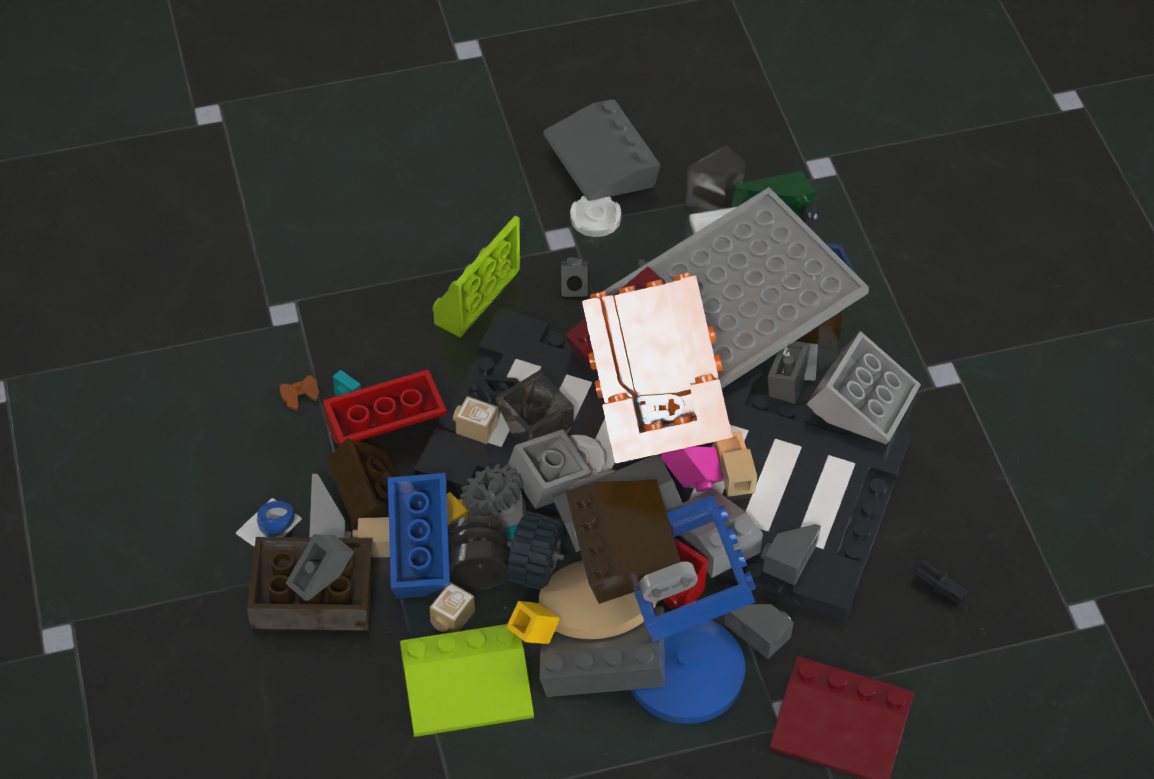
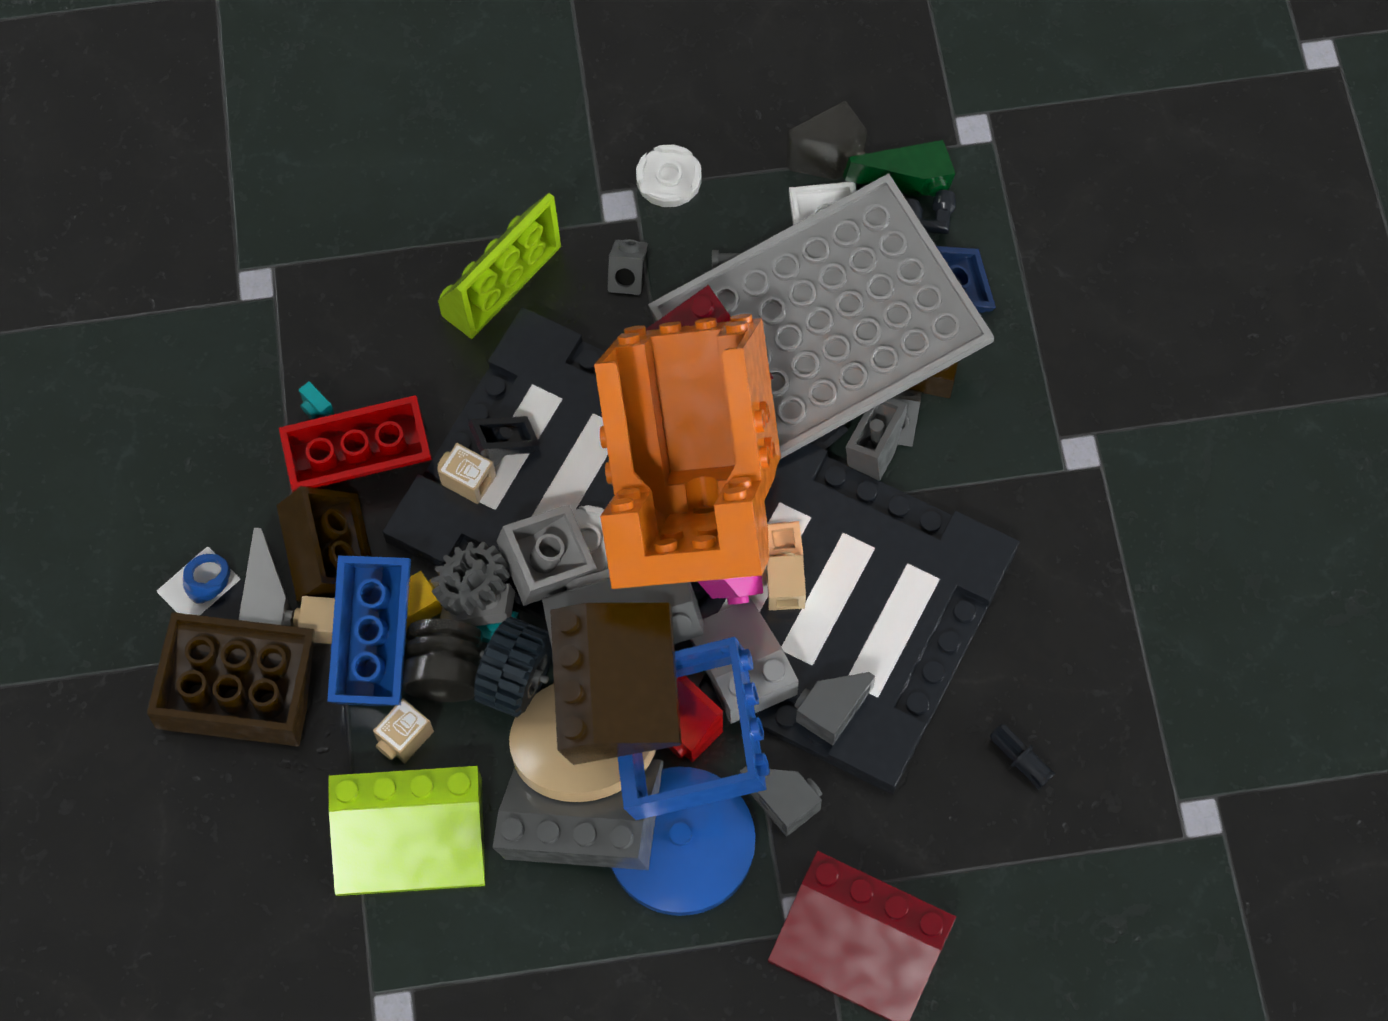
camera: 10 degrees right, 15 degrees up
dark orange piece [280,375,320,411] -> none
dark grey slope [286,534,354,600] -> none
clear smoke slope [495,370,574,443] -> none
yellow brick [506,601,561,644] -> none
dark grey slope [543,99,661,201] -> none
beam [634,394,684,422] -> none
light grey beam [639,562,698,602] -> none
light grey slope [807,331,921,444] -> none

